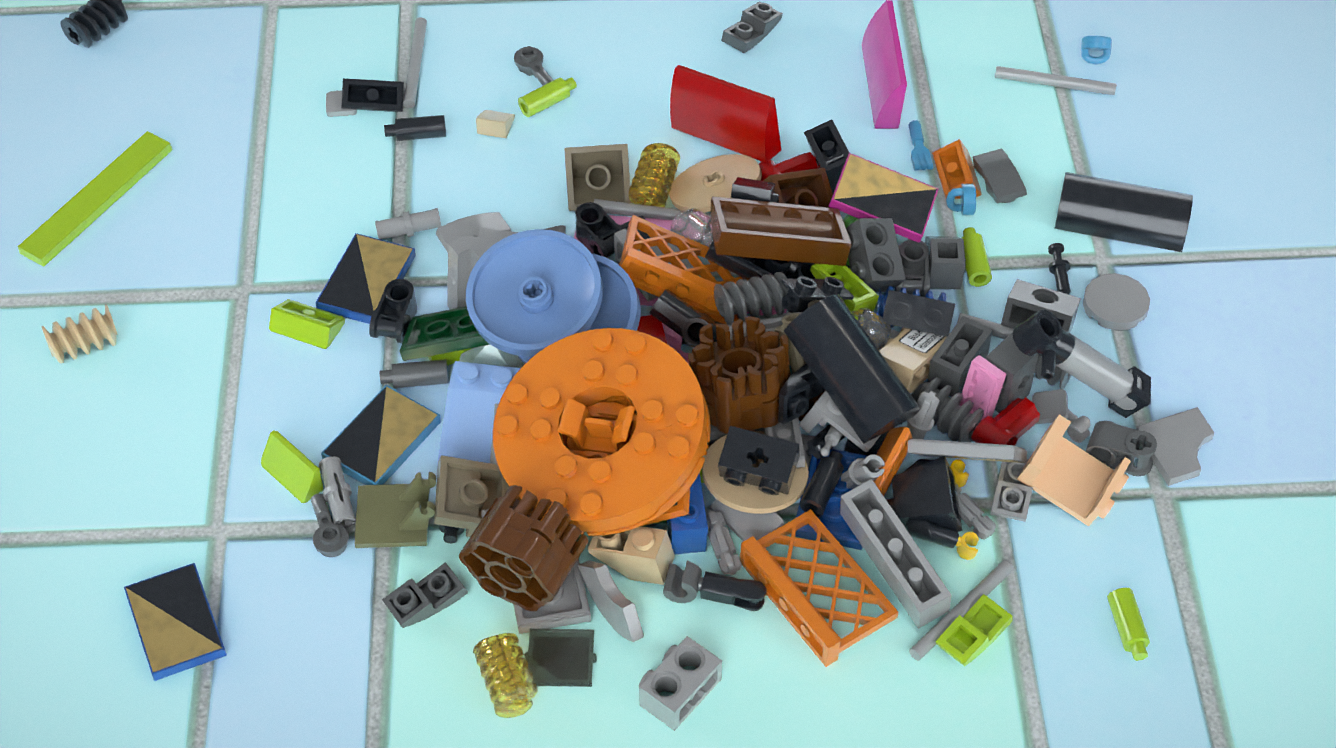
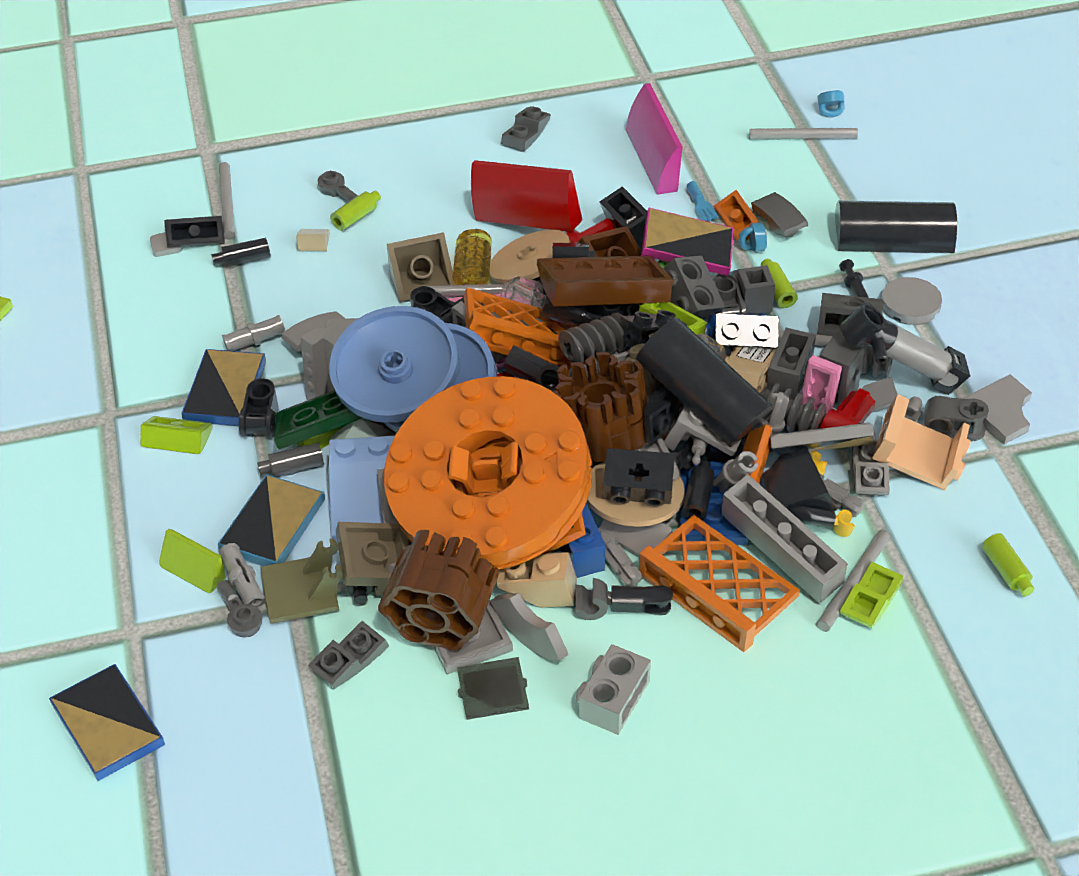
camera: 10 degrees left, 5 degrees down
clear yellow piece [473,633,538,718] -> none

